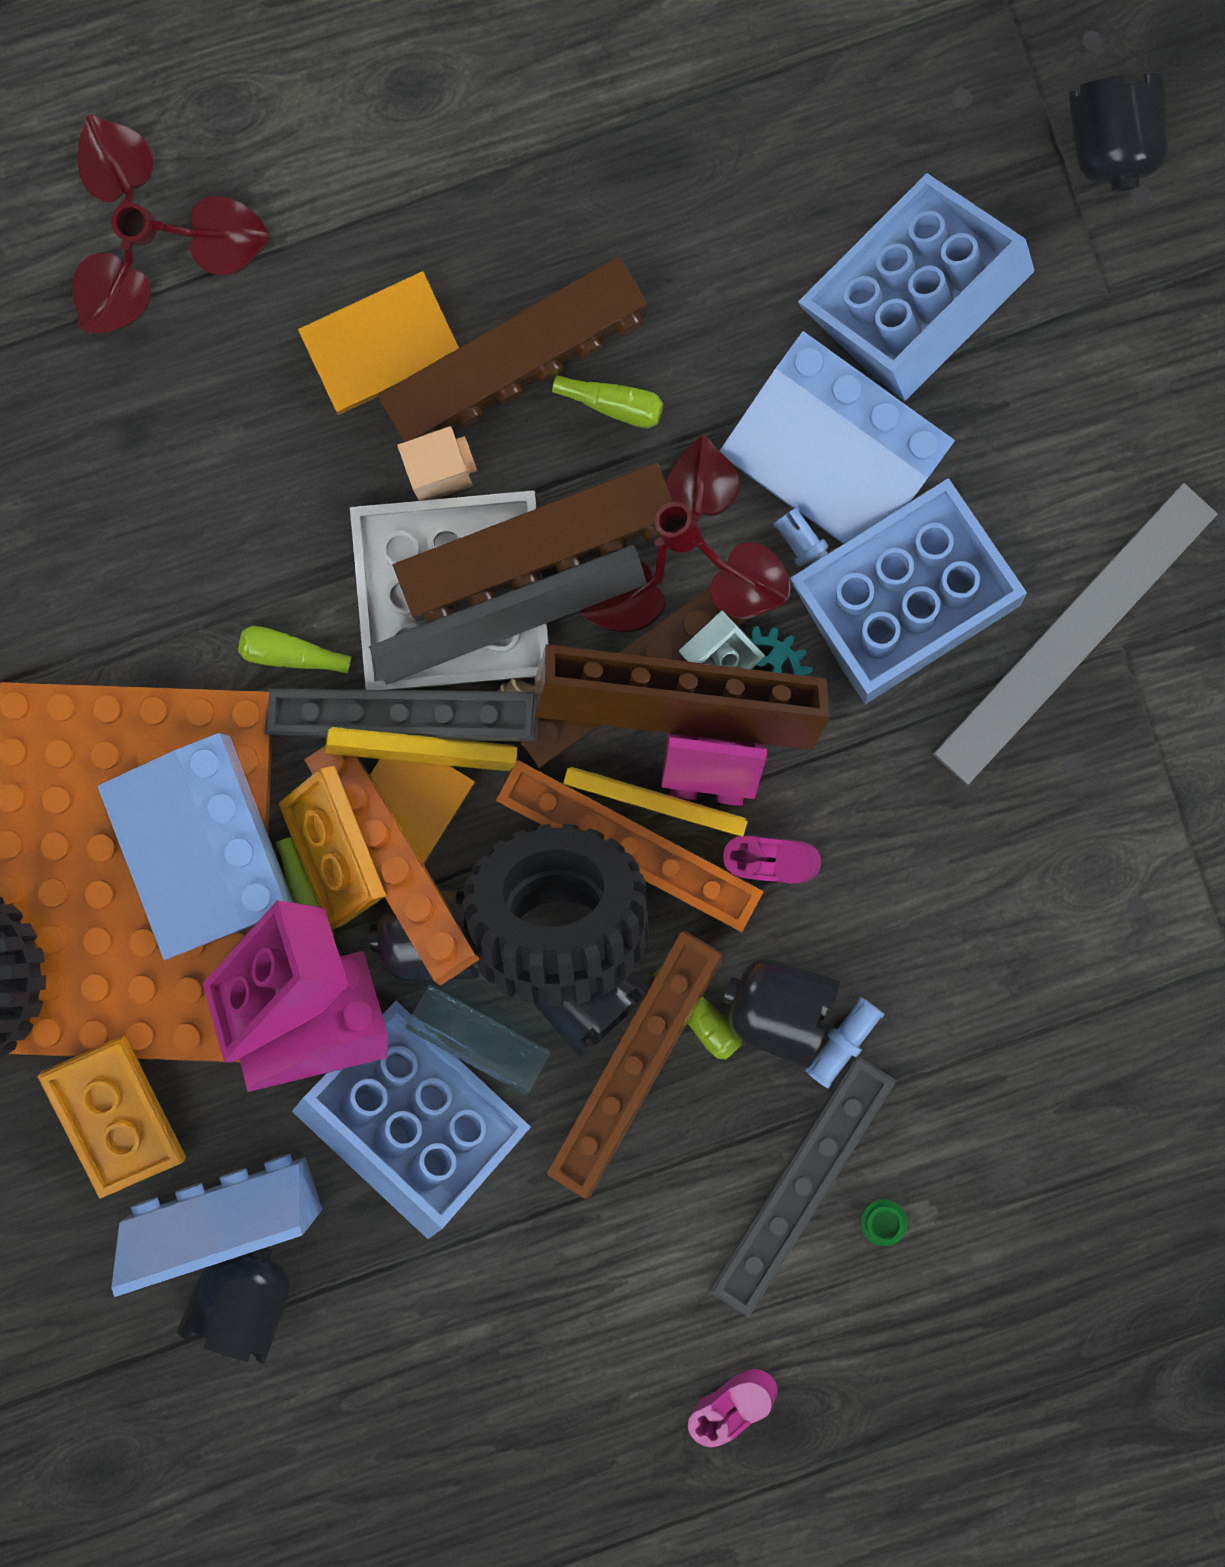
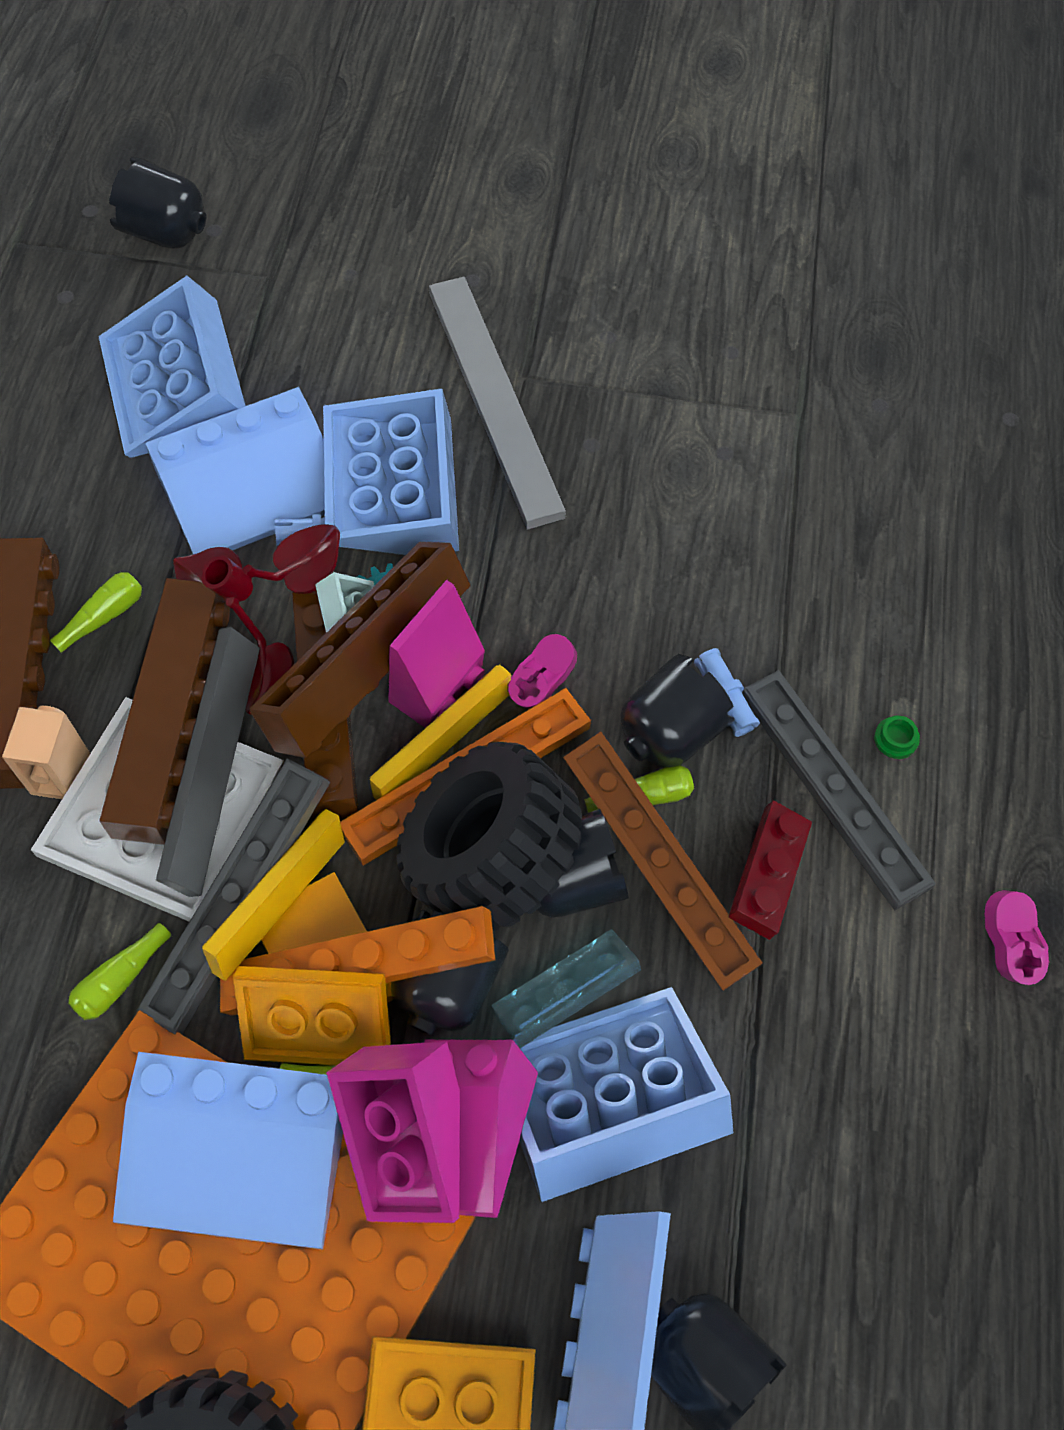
camera: 65 degrees left, 25 degrees down
none -> dark red plate [728,800,812,940]

